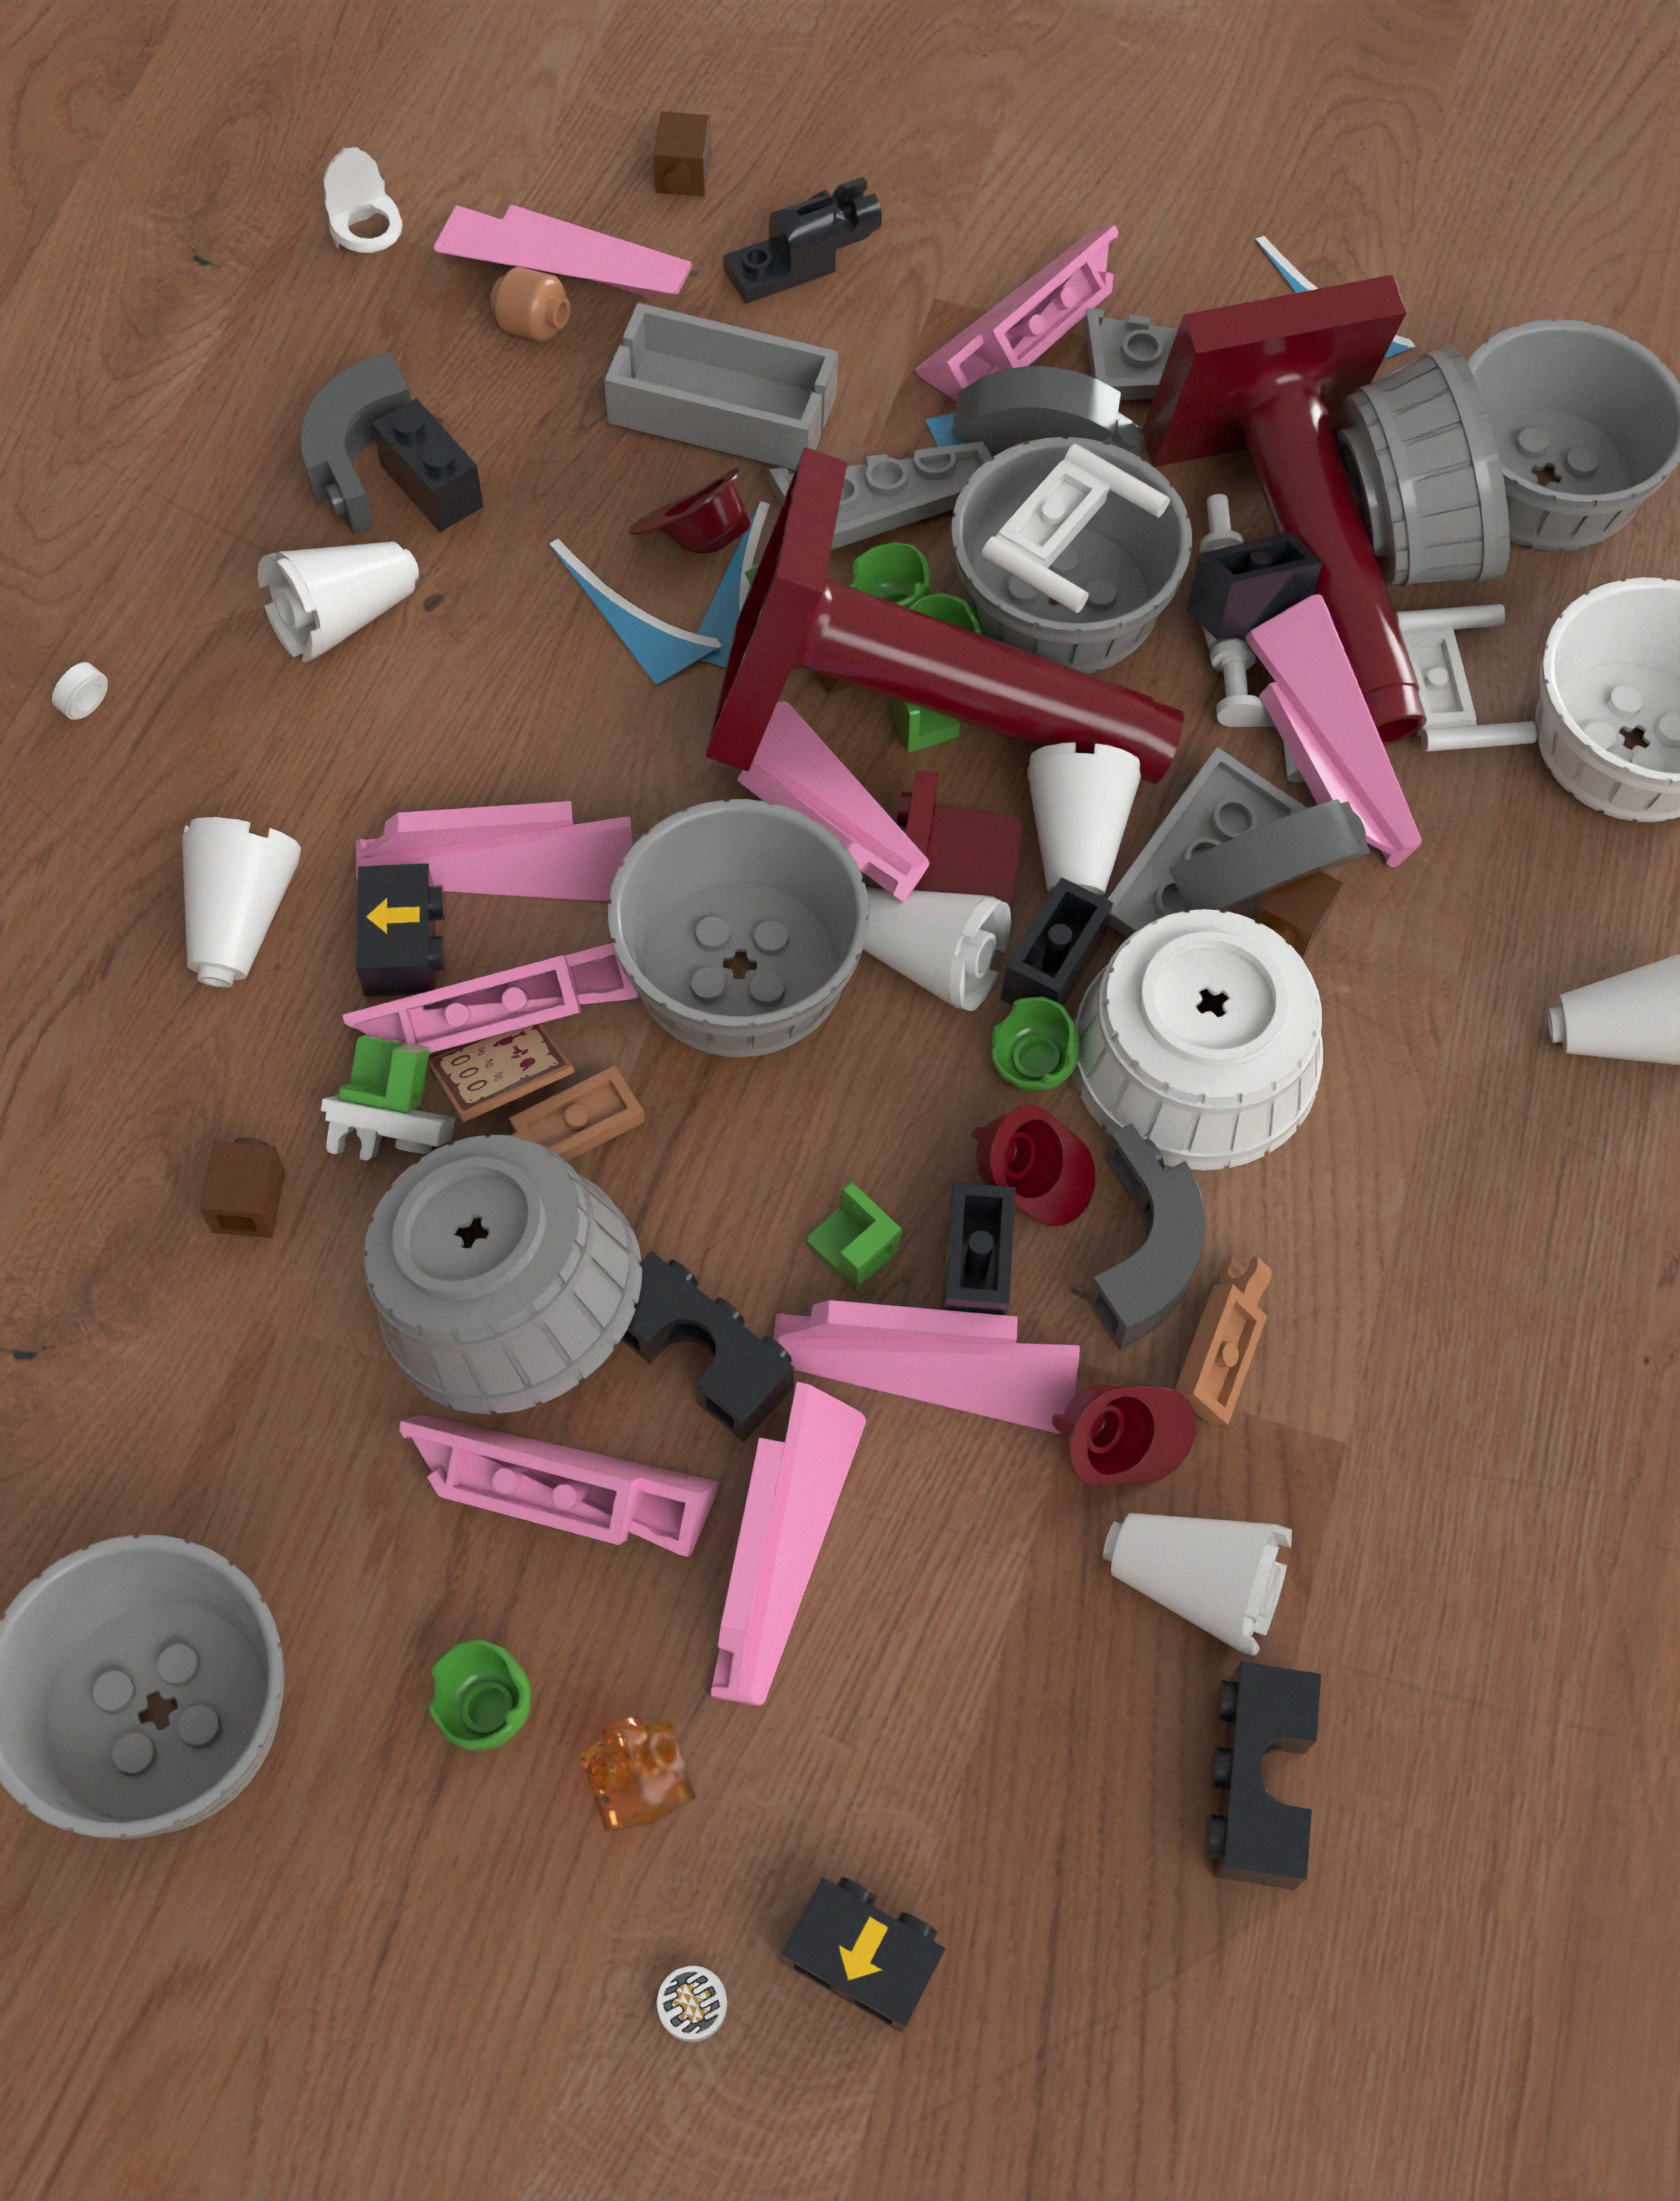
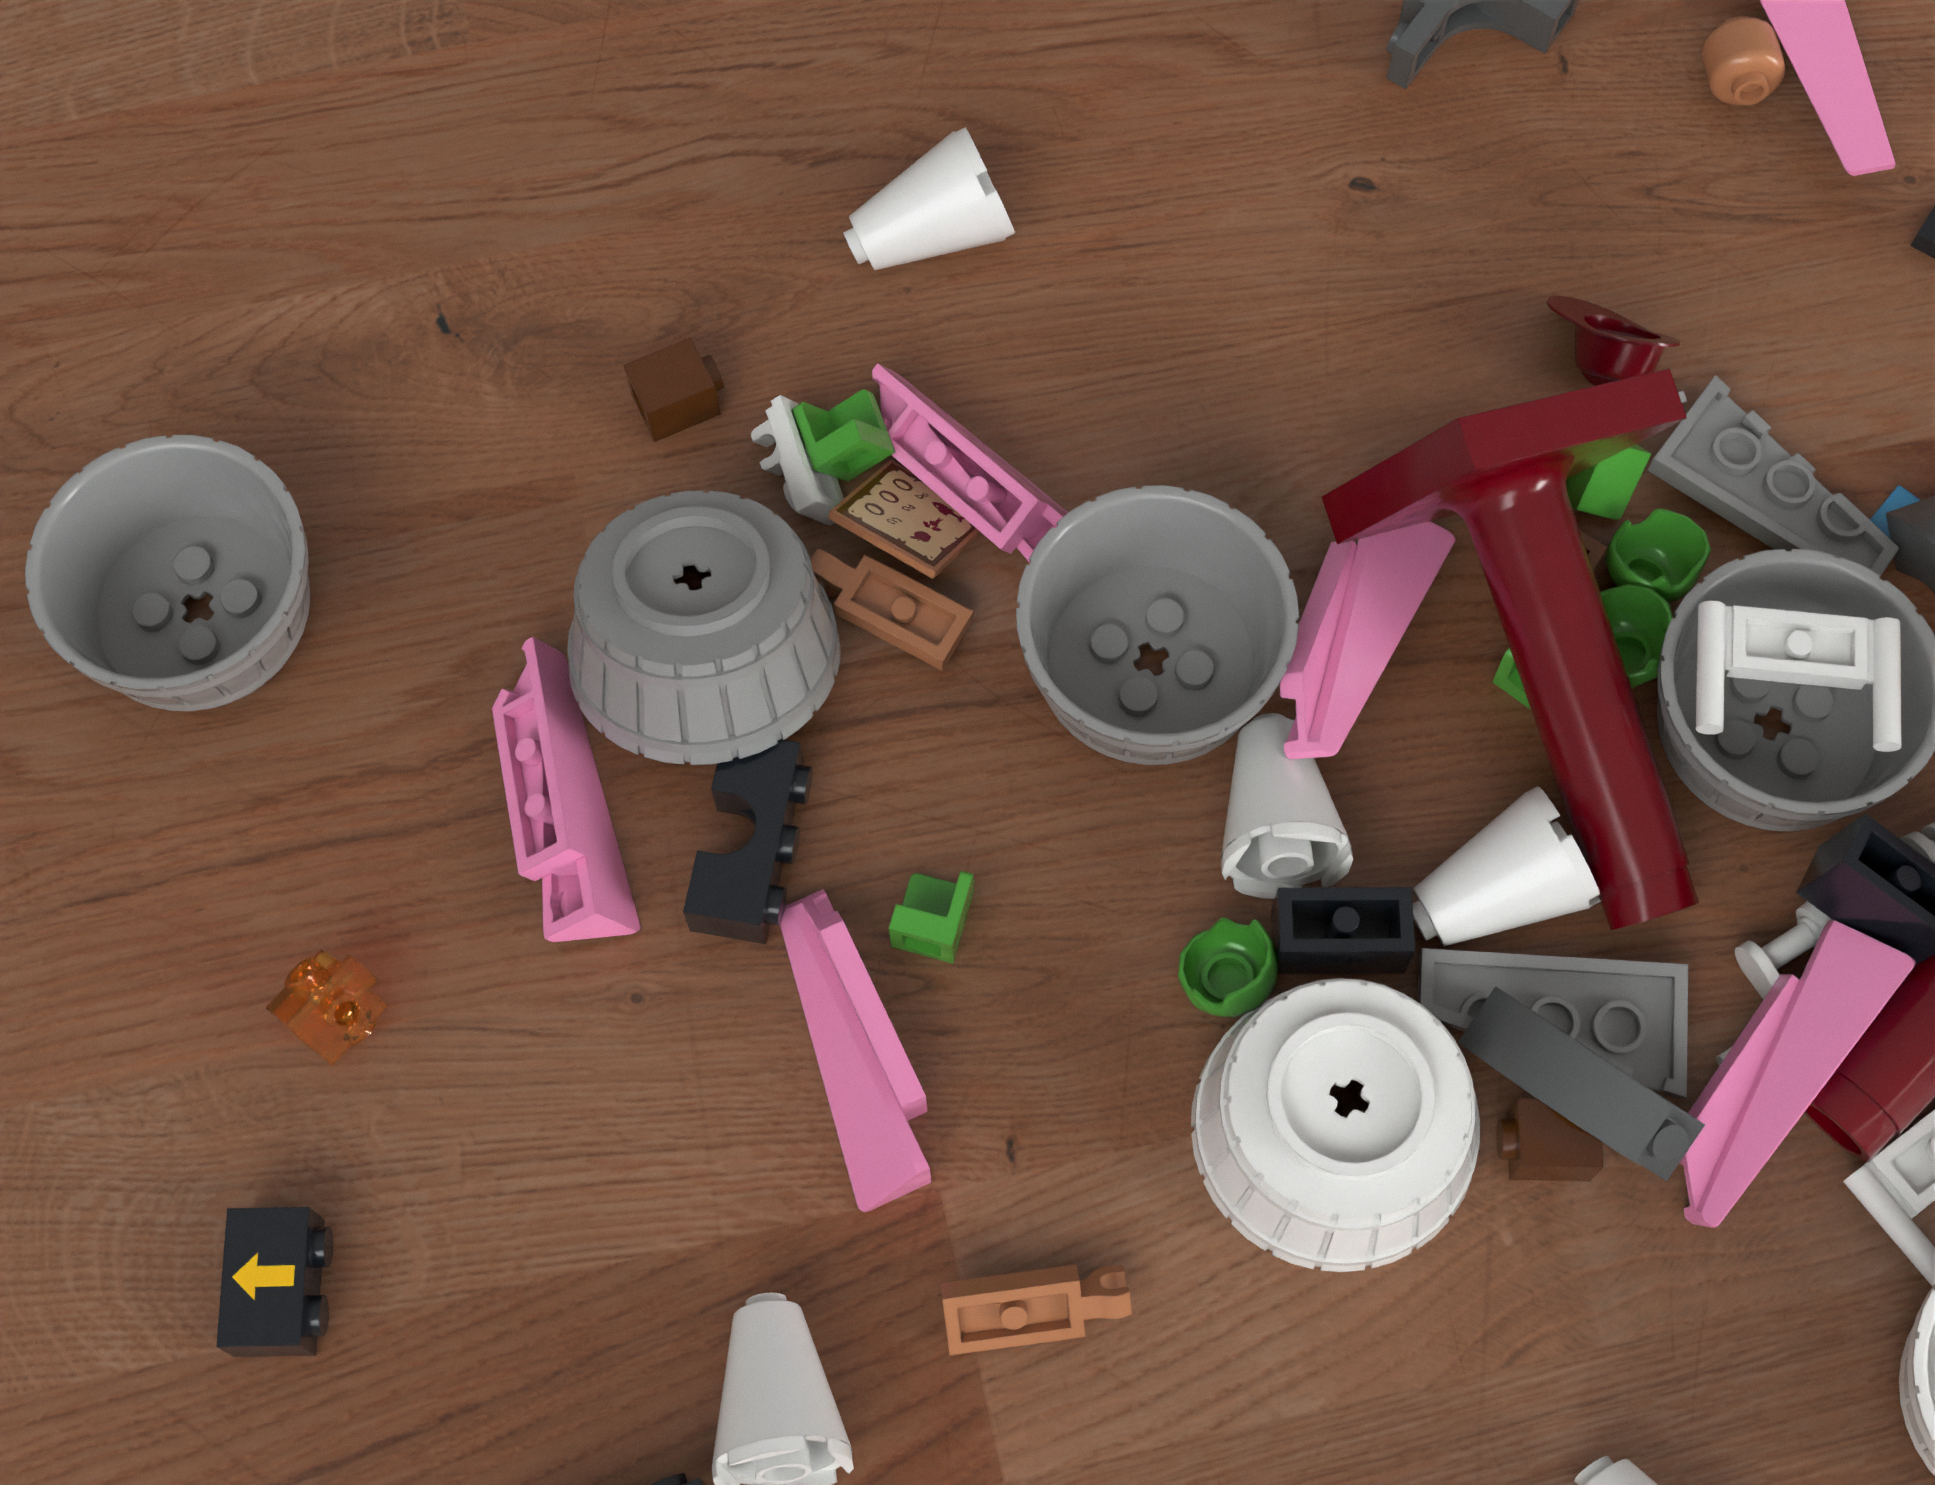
camera: 65 degrees right, 5 degrees up
white cone [258,542,419,662] -> none
bright pink wedge [356,801,633,902] -> none
black brick [356,863,446,997] -> none
black brick [372,398,484,532] -> none
bright green hair [428,1639,531,1752] -> none
dark azure sticker [549,539,722,685] -> none
light grey piece [604,303,838,470] -> none
tile [657,1966,727,2042] -> none
bright pink wedge [710,1382,866,1706] -> none
dark red bracket [897,770,1024,913] -> none
black brick [942,1182,1016,1316] -> none
dark red piece [971,1104,1095,1226] -> none
dark red piece [1052,1384,1195,1486] -> none
dark grey arch [1087,1123,1205,1350] -> none

